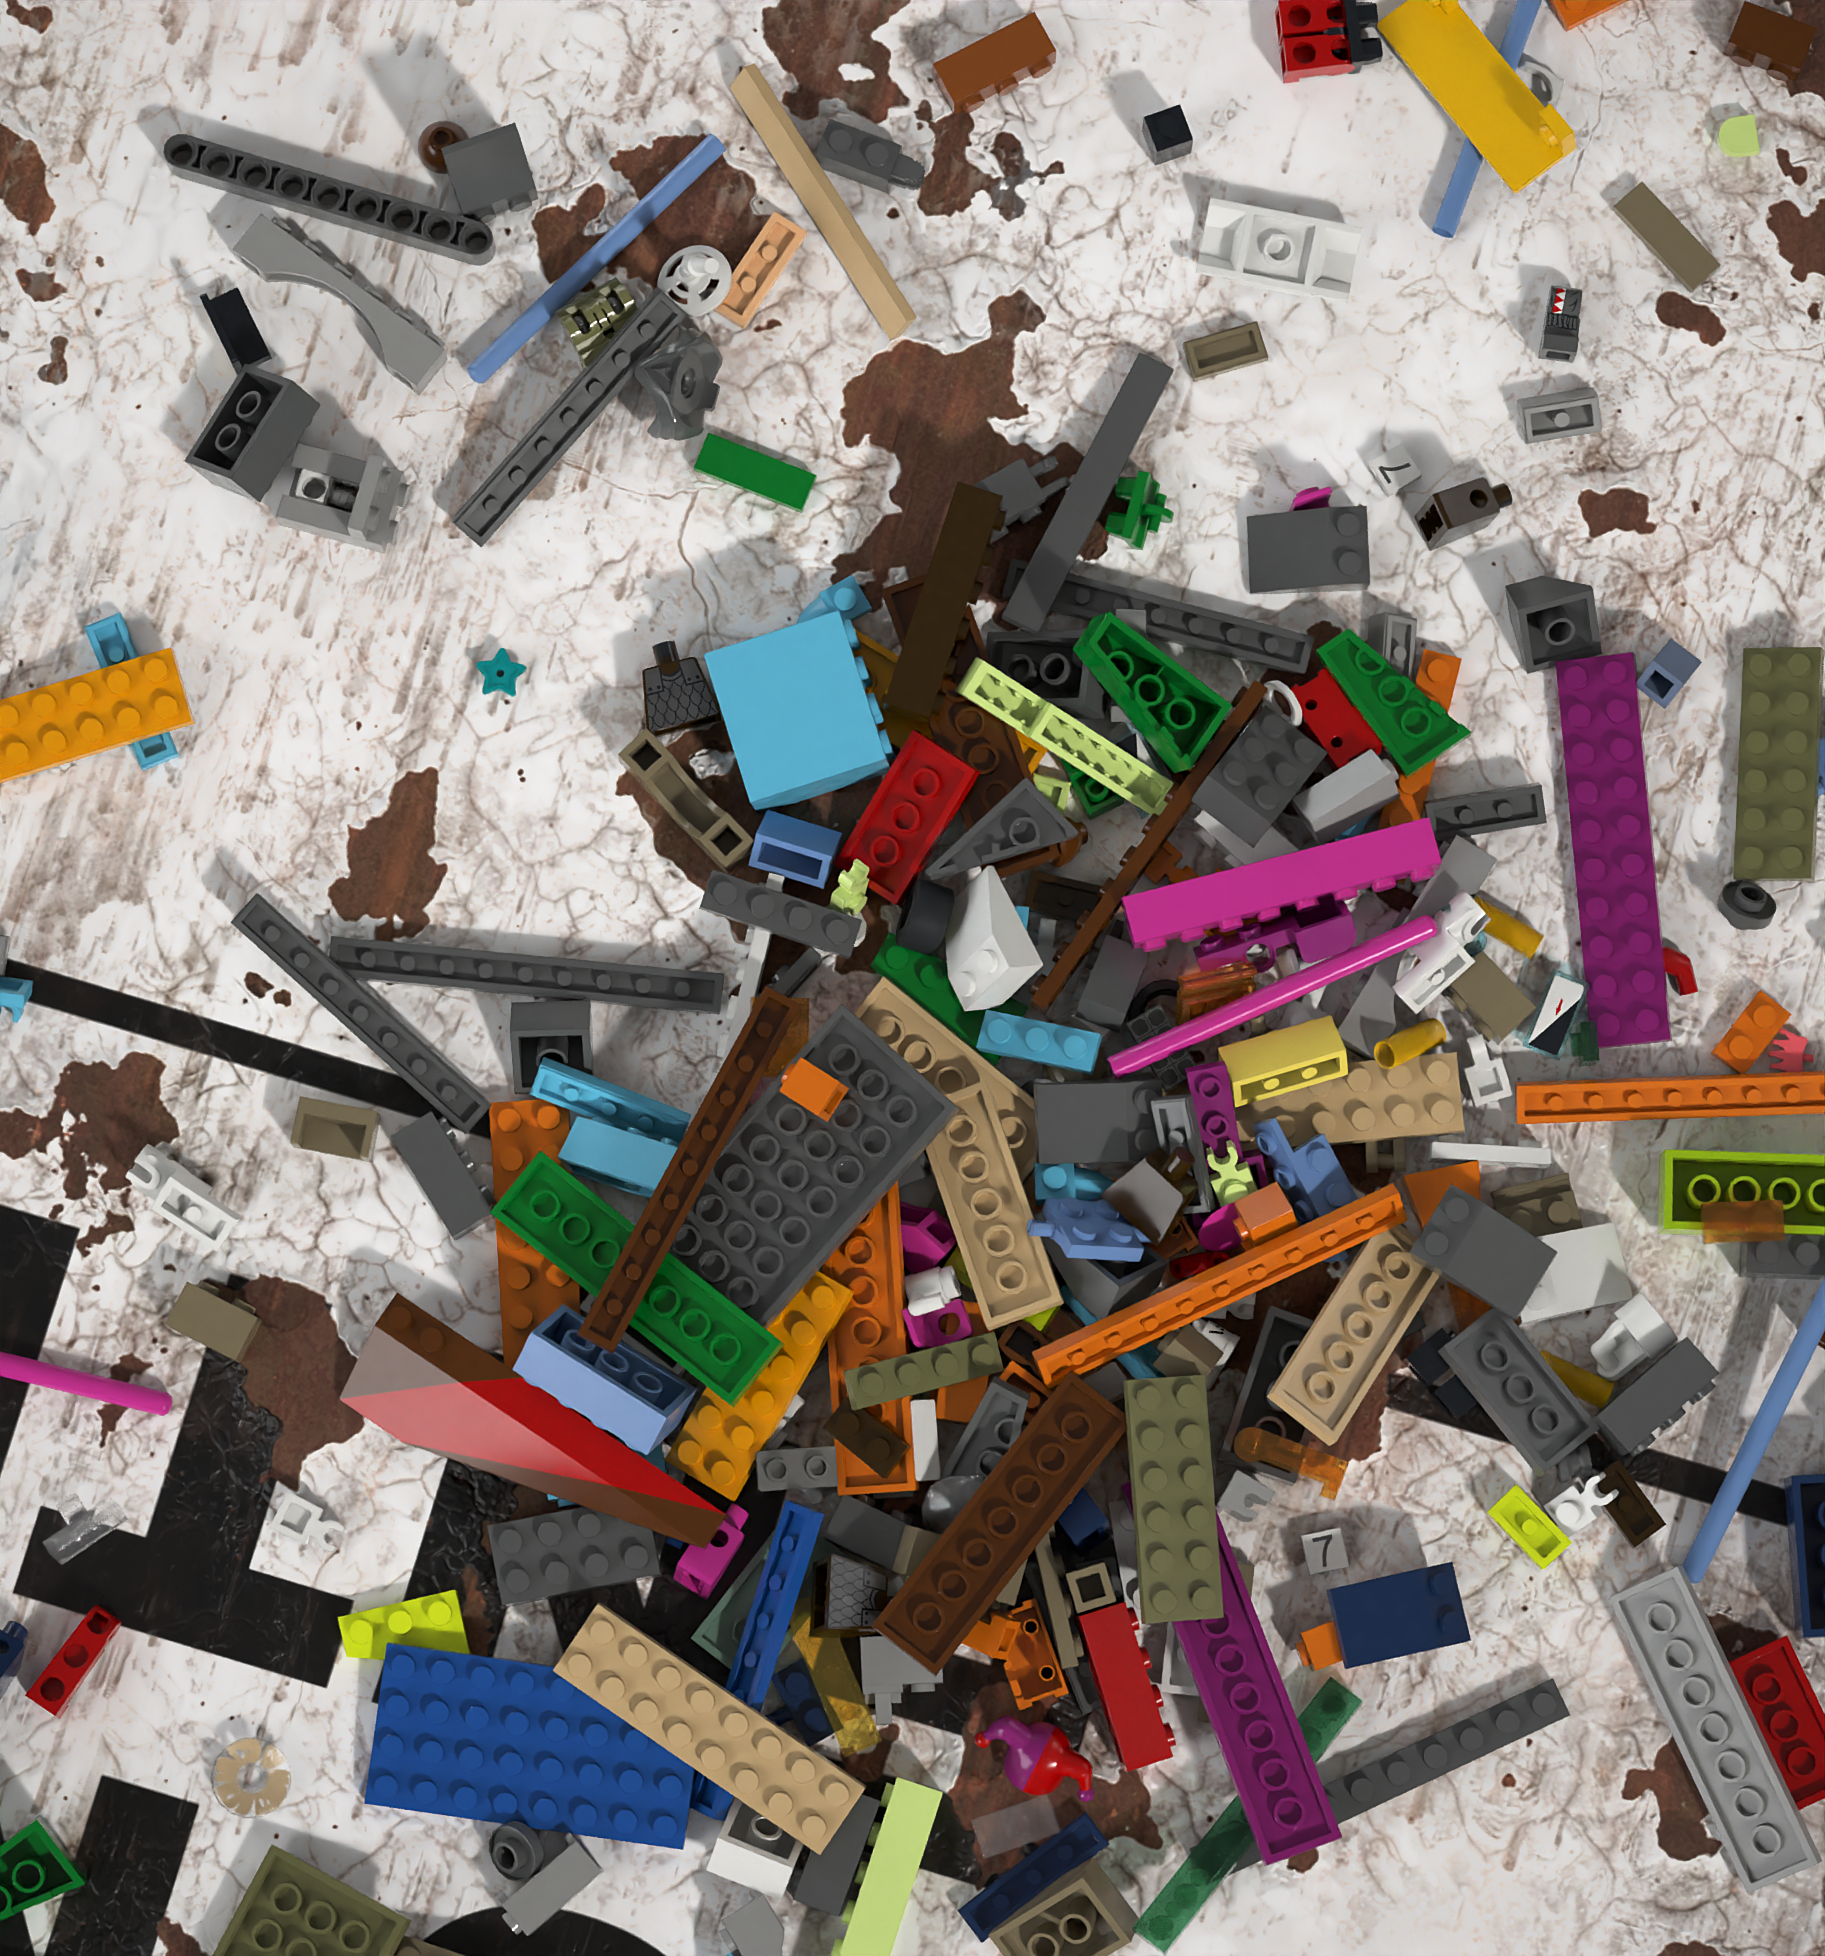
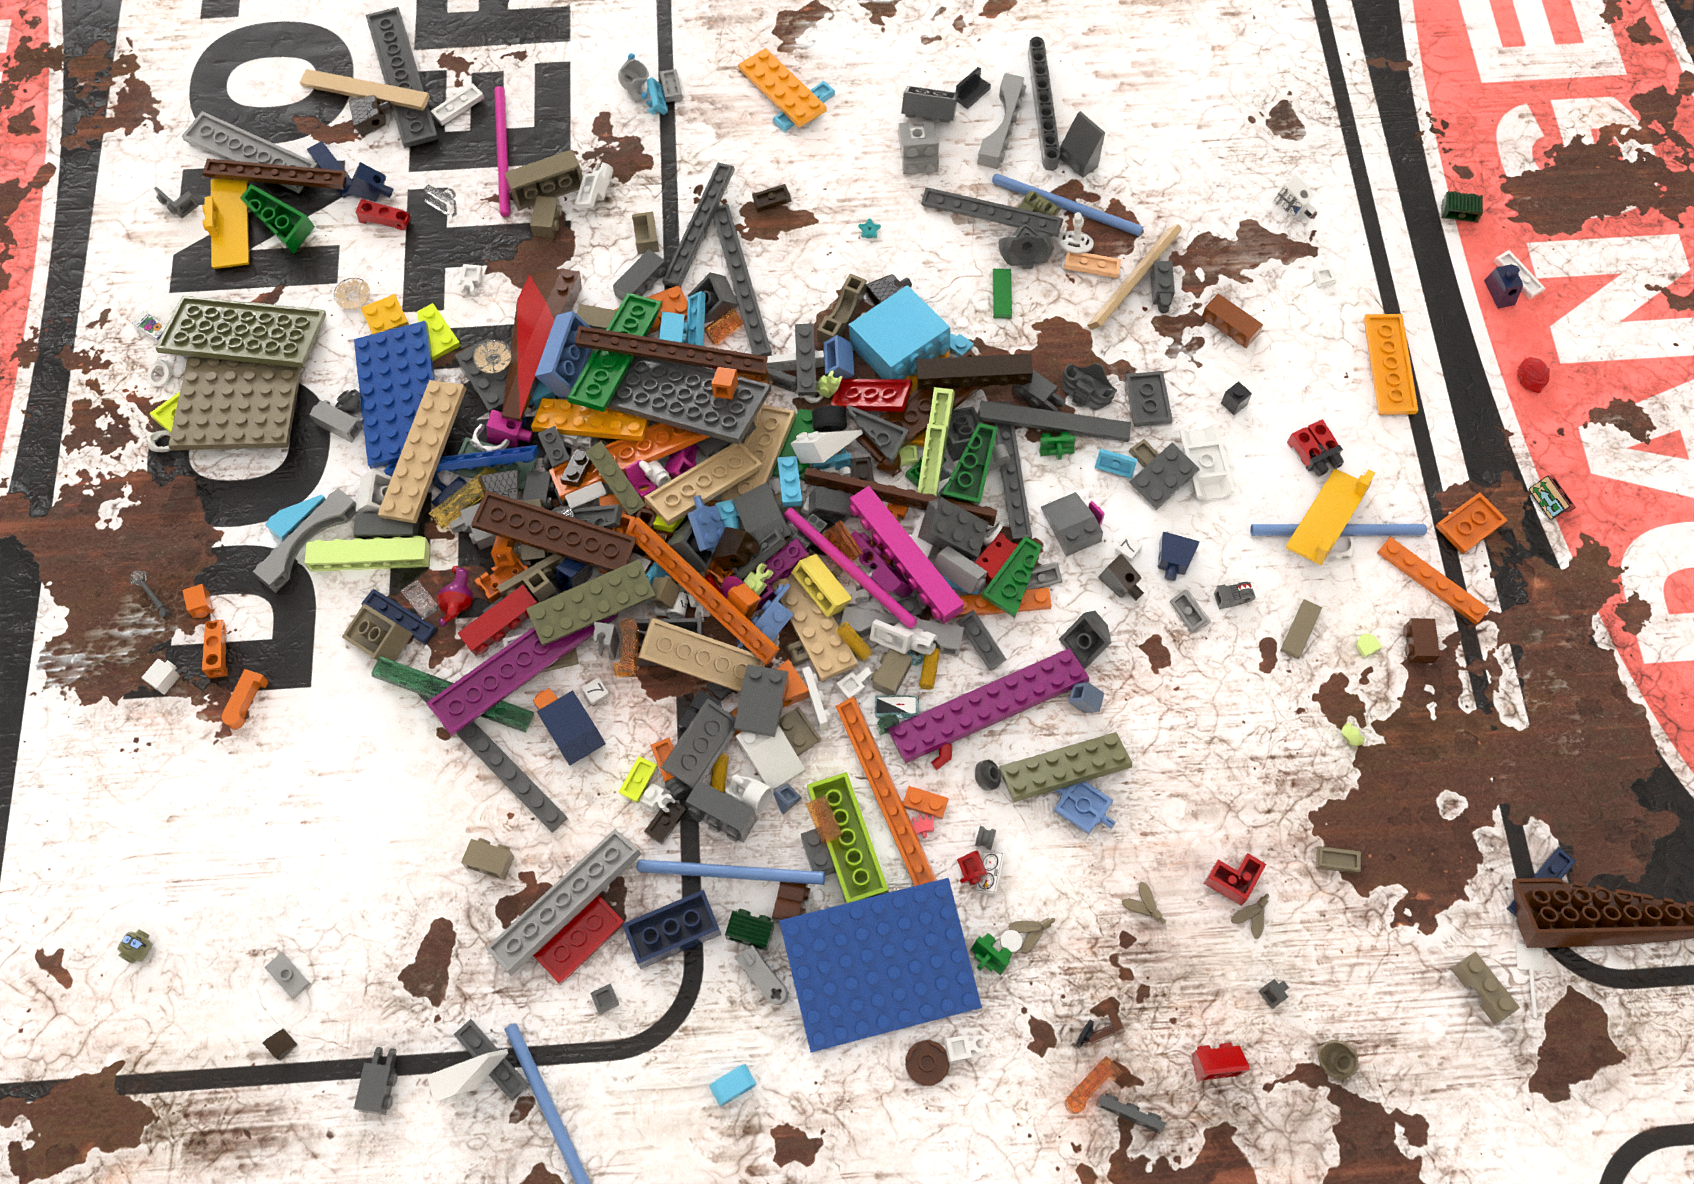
camera: 70 degrees right, 15 degrees down
none -> yellow plate [360,294,409,334]
none -> dark tan brick [461,838,514,880]
none -> white cap [470,424,510,452]
none -> clear dish [473,340,512,373]
none -> dark tan brick [505,149,583,211]
none -> dark tan brick [577,304,616,330]
none -> orange plate [650,737,674,784]
none -> clear orange plate [704,308,744,345]
none -> dark brown plate [752,184,792,212]
none -> sand blue slope [773,783,802,814]
none -> dark grey bracket [897,591,927,617]
none -> dark grey piece [1062,363,1117,410]
none -> medium azure plate [1094,449,1138,479]
none -> dark grey plate [1125,371,1173,427]
none -> dark grey plate [1130,442,1200,510]
none -> dark blue torso [1158,531,1200,581]

